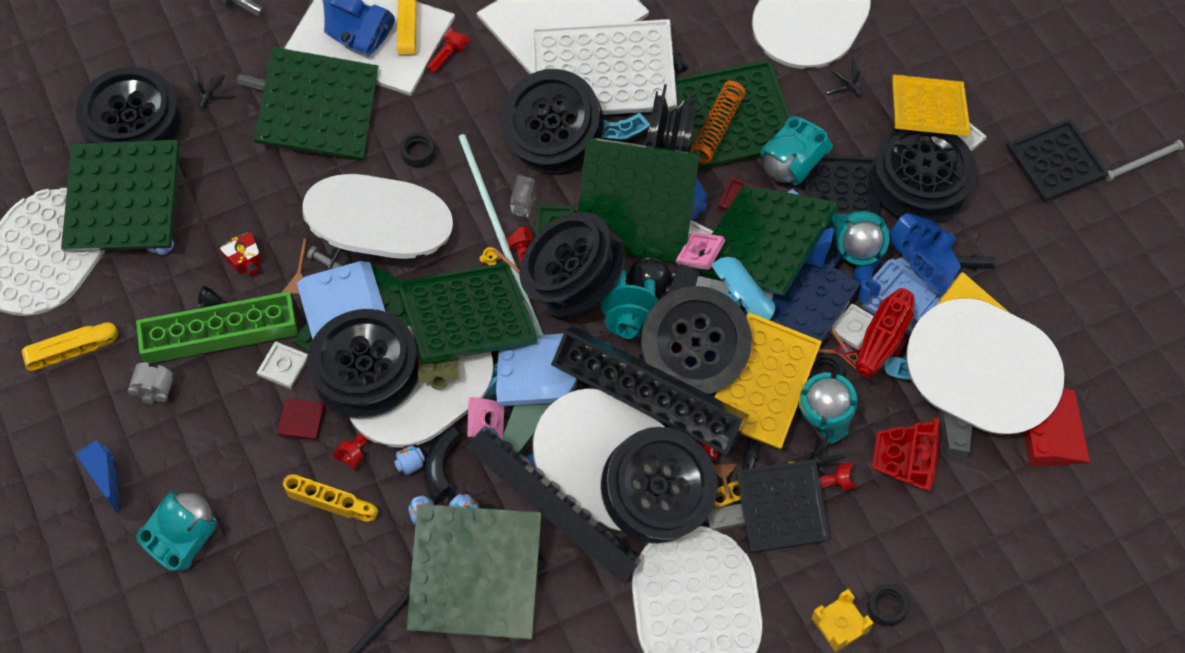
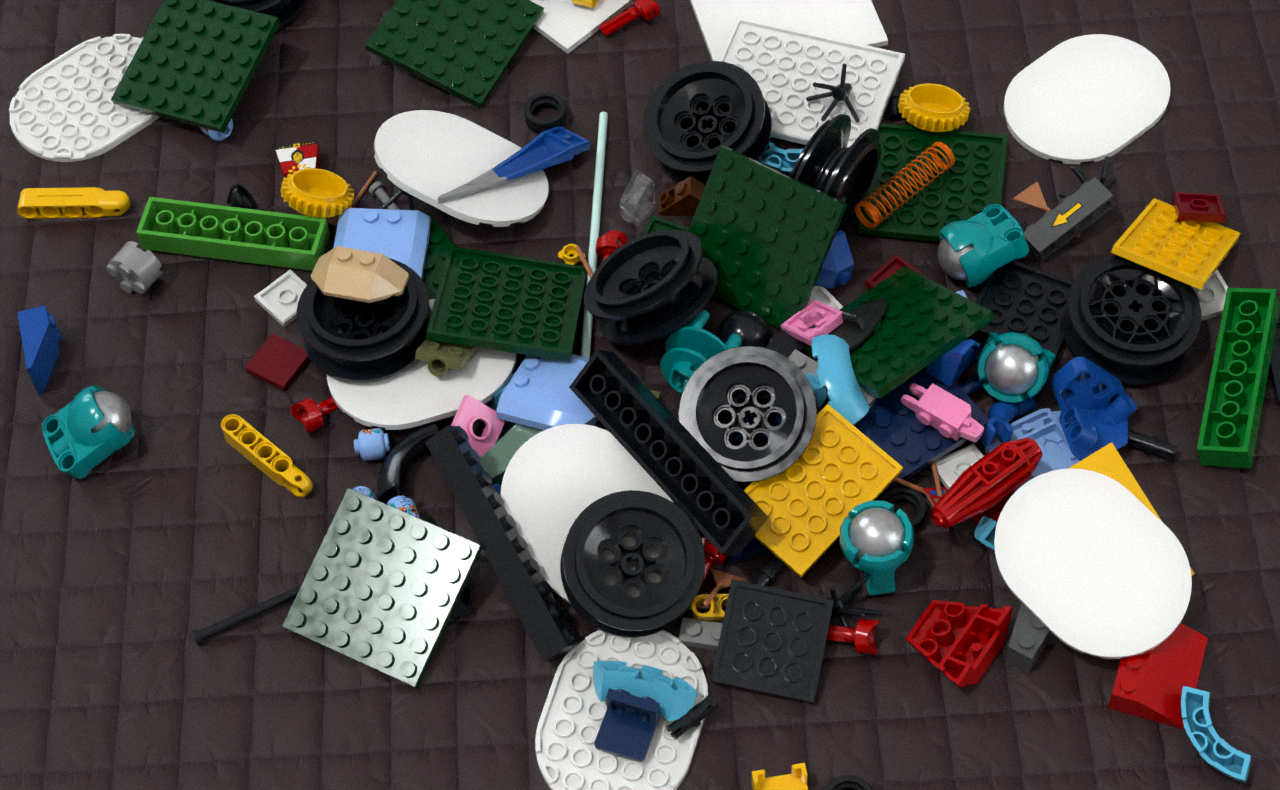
camera: 25 degrees right, 5 degrees down
none -> yellow gear [280,168,354,218]
none -> tan wedge [311,246,410,303]
none -> blue plate [438,126,590,204]
none -> medium azure brick [593,661,697,722]
none -> dark blue bracket [594,688,660,762]
none -> reddish brown slope [658,176,706,216]
none -> black pin [666,695,718,740]
none -> black plant [806,63,860,123]
none -> pearl dark grey shield [829,298,887,351]
none -> yellow gear [898,83,970,132]
none -> bright pink hinge [900,383,984,443]
none -> nougat piece [1012,181,1080,238]
none -> dark grey brick [1024,177,1115,263]
none -> dark red tile [1172,192,1226,223]
none -> medium azure brick [1181,686,1251,783]
none -> green brick [1197,288,1280,468]

